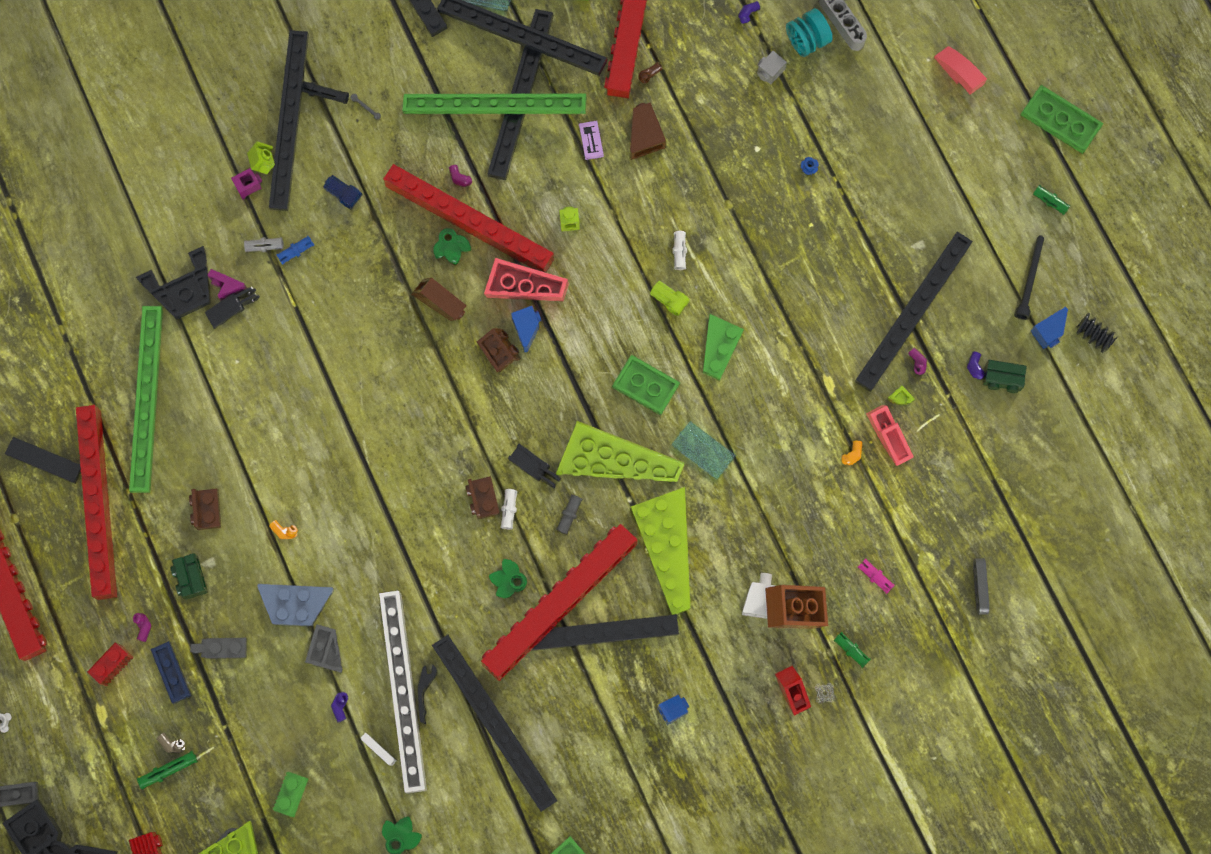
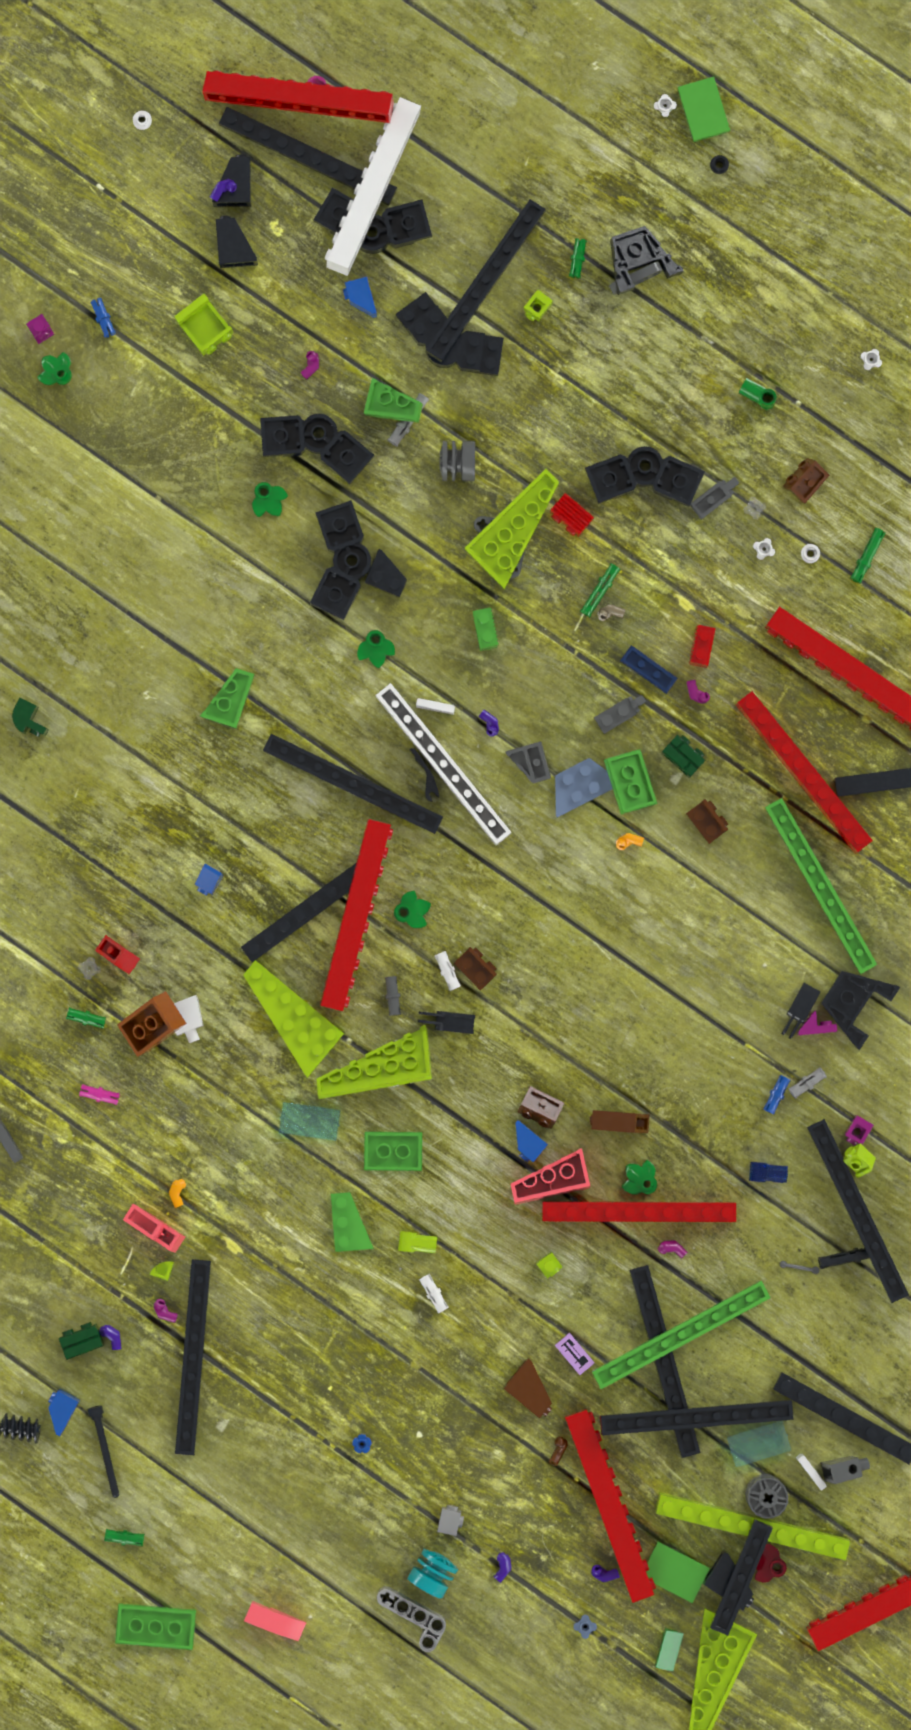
camera: 150 degrees right, 10 degrees up
none -> bright green tile [604,749,658,815]

